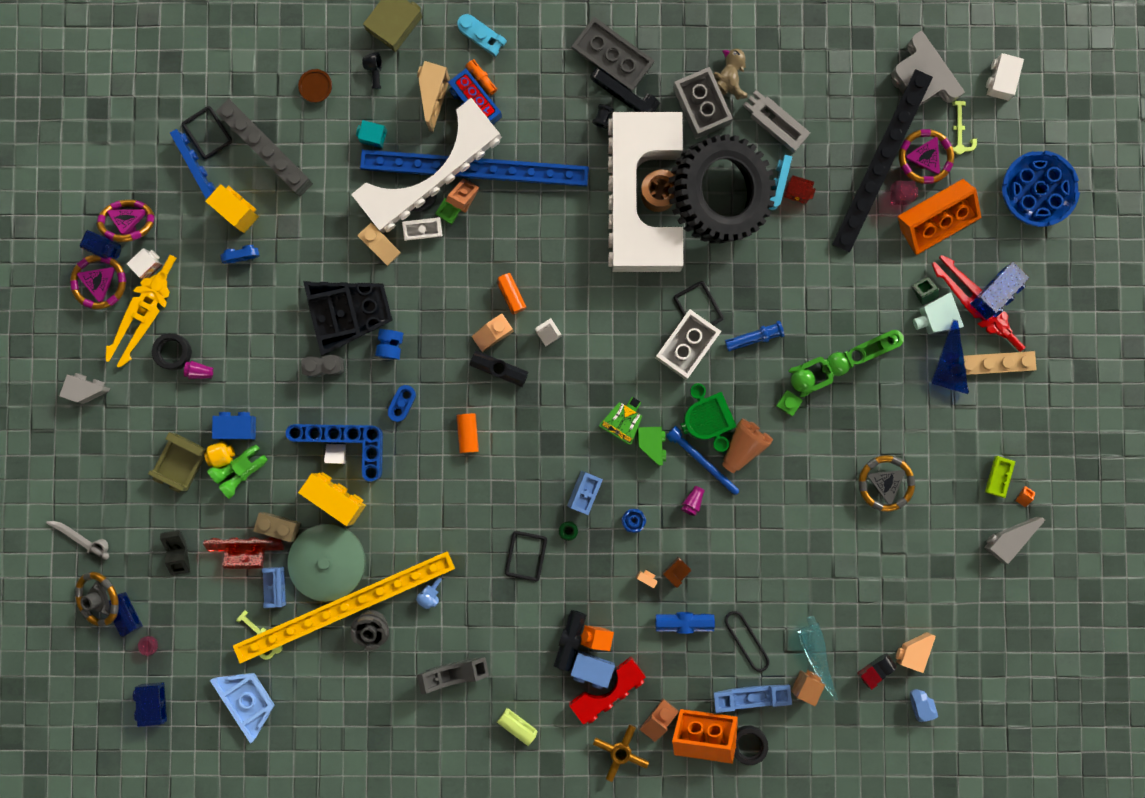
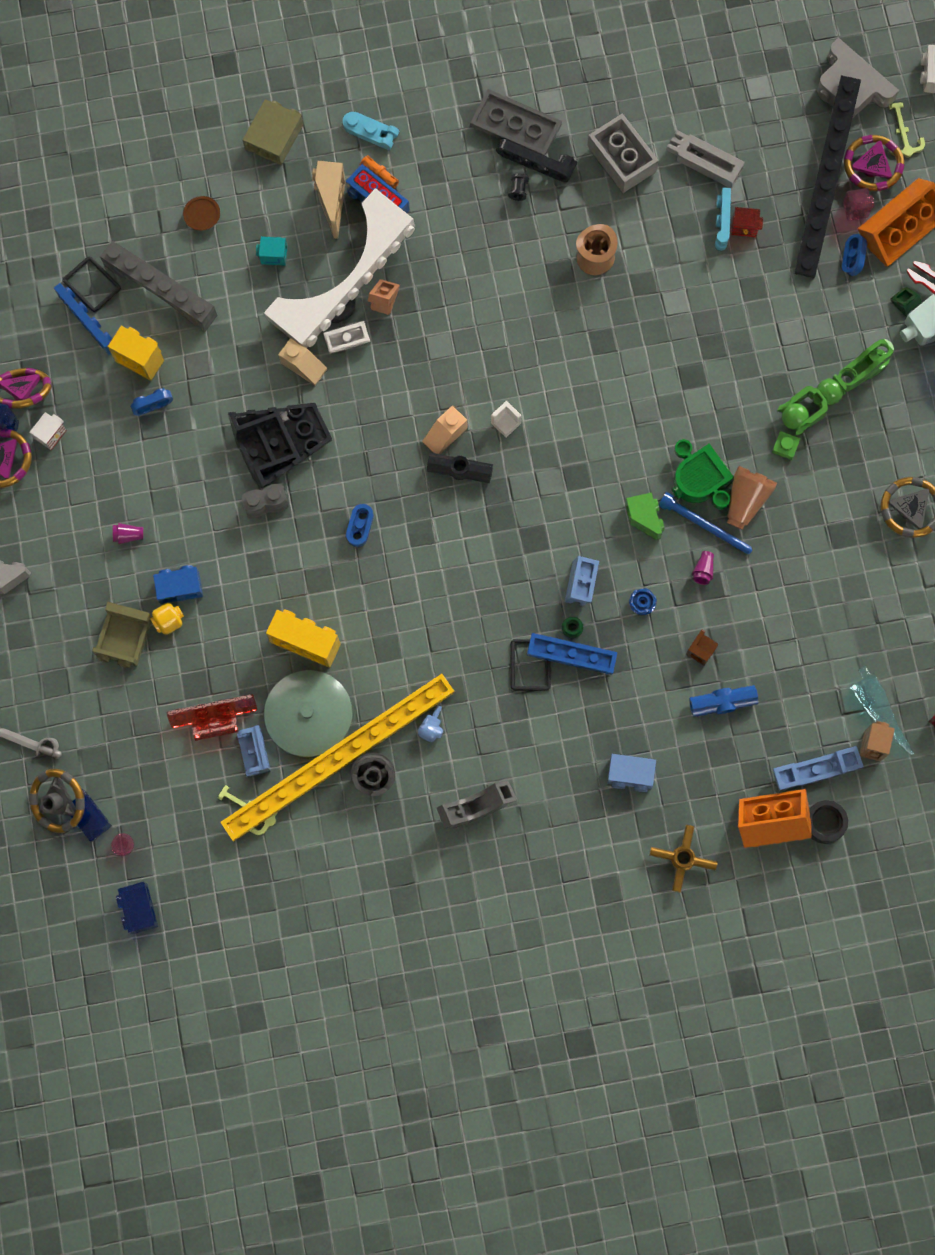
camera: 10 degrees left, 10 degrees down
yellow sword [106,255,177,367] -> none
black tyre [151,333,192,370] -> none
pearl dark grey slope [160,530,190,576] -> none
bright green piece [207,445,268,499] -> none
light blue wing [210,673,275,743] -> none
dark tan brick [253,512,301,542] -> none
blue beam [286,424,383,482] -> none
white slope [324,444,346,464] -> none
blue plate [360,150,589,187] -> none
black bar [362,52,382,89] -> none
blue wheel [375,329,404,360] -> none
bright green plate [435,198,461,225] -> none
orange brick [456,413,479,453] -> none
orange brick [497,273,527,315] -> none
yellowish green brick [497,708,538,746] -> none
black piece [554,610,587,671] -> none
red arch [569,656,646,725] -> none
orange brick [581,625,614,651] -> none
torso [599,397,642,445] -> none
white arch [608,112,683,272] -> none
light nougat plate [636,570,658,588] -> none
nougat slope [639,699,679,742] -> none
white brick [655,309,721,380] -> none
black tyre [668,134,776,244] -> none
black piece [674,281,724,326] -> none
dark tan animal [713,48,748,100] -> none
blue pin [725,321,785,352] -> none
black piece [725,611,769,672] -> none
none -> blue plate [527,633,617,675]
none -> blue plate [842,234,867,276]

